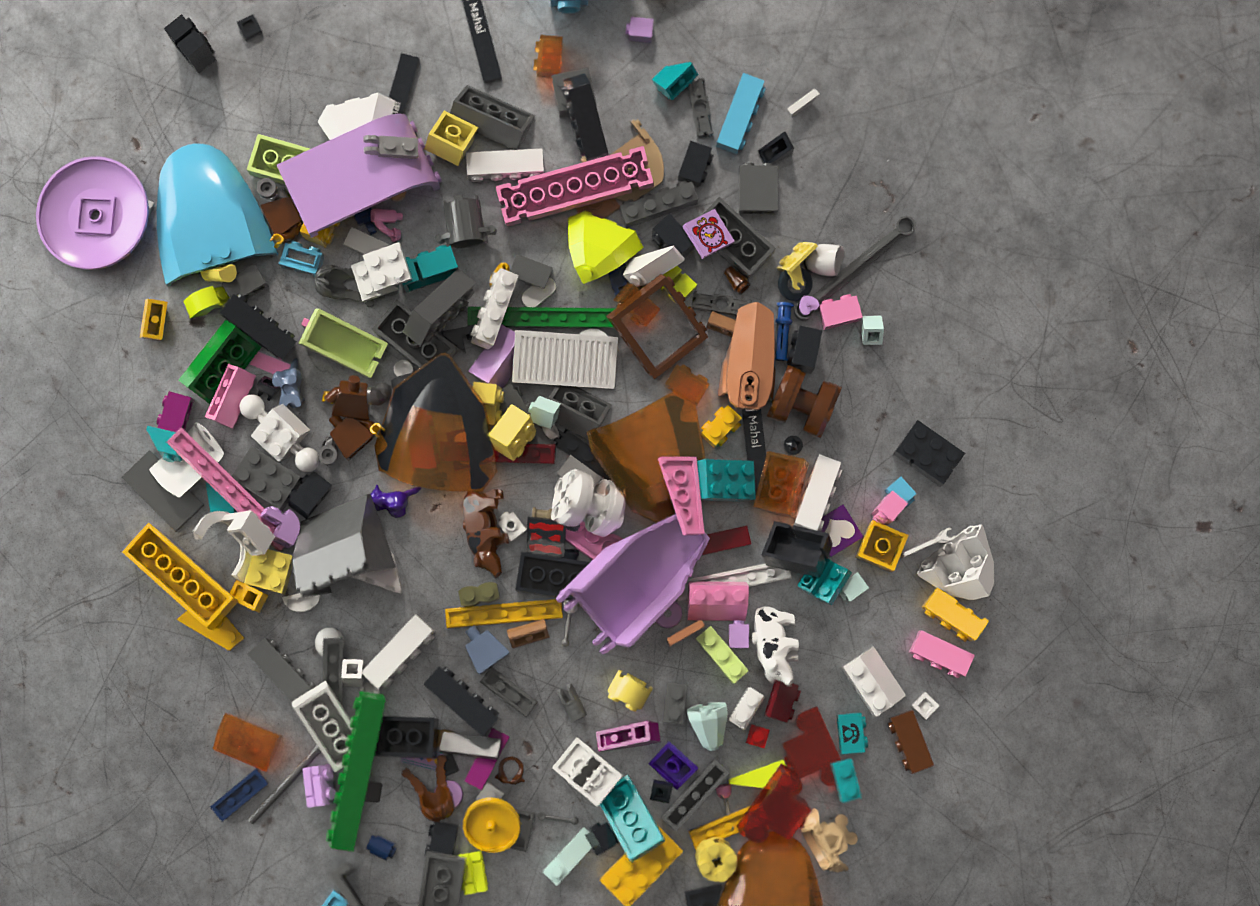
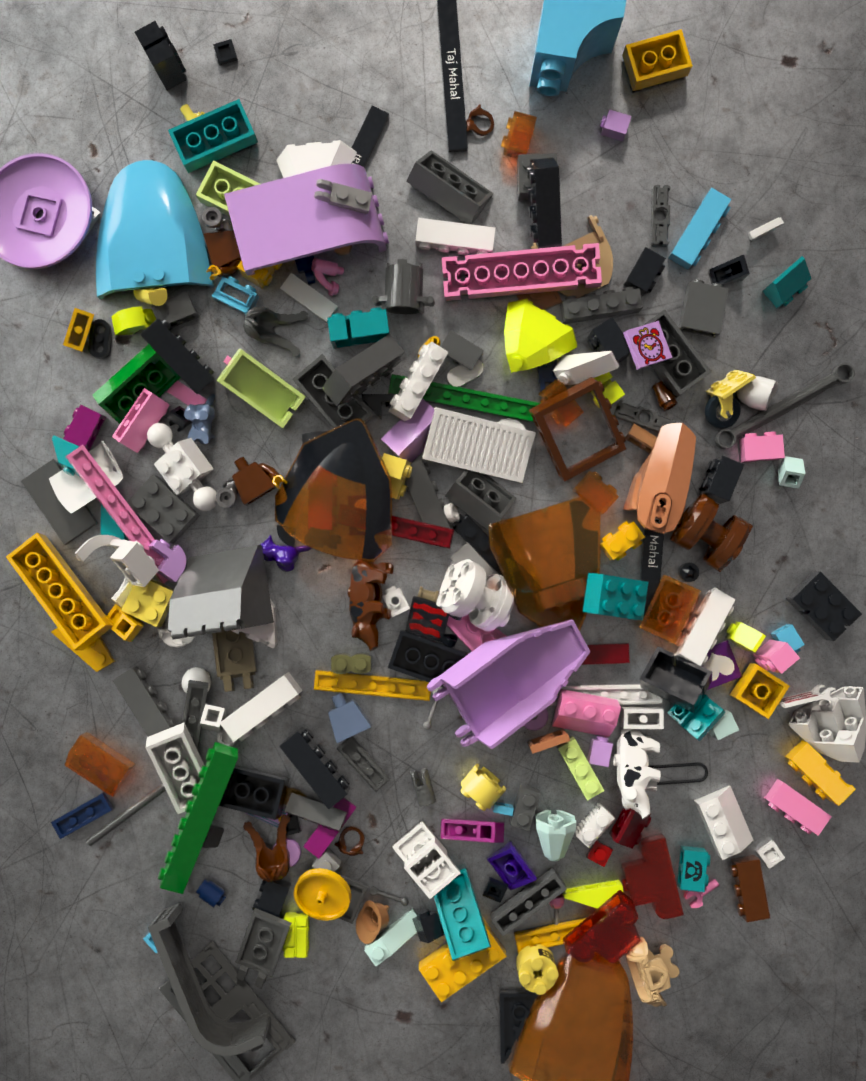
camera: 15 degrees right, 5 degrees up
black brick [288,471,332,519] -> none
lavender brick [302,764,336,808] -> none
reddish brown torso [322,375,392,419] -> none
white bracket [351,242,412,302] -> none
white tile [394,360,414,377] -> none
light yellow brick [424,111,478,166] -> none
light yellow brick [489,404,536,461] -> none
medium nougat brick [507,619,549,648] -> none
light aqua brick [528,396,561,429] -> none
teal slope [652,62,699,100] -> none
bright pink wing [658,457,704,535] -> none
blue pin [775,302,794,361] -> none
lavender piece [799,296,819,315] -> none
teal brick [830,758,862,803] -> none
none -> black plate [88,319,111,359]
none -> teal brick [168,99,258,173]
none -> light yellow arm [180,104,205,121]
none -> dark tan tile [212,626,257,692]
none -> black tile [277,525,297,547]
none -> medium nougat piece [356,900,390,944]
none -> reddish brown piece [466,104,494,136]
none -> medium azure tile [492,802,514,816]
none -> white brick [620,707,664,729]
none -> black piece [648,763,708,785]
none -> bright pink bar [684,879,720,908]
none -> neon yellow slope [725,621,766,653]
none -> teal slope [762,256,812,308]

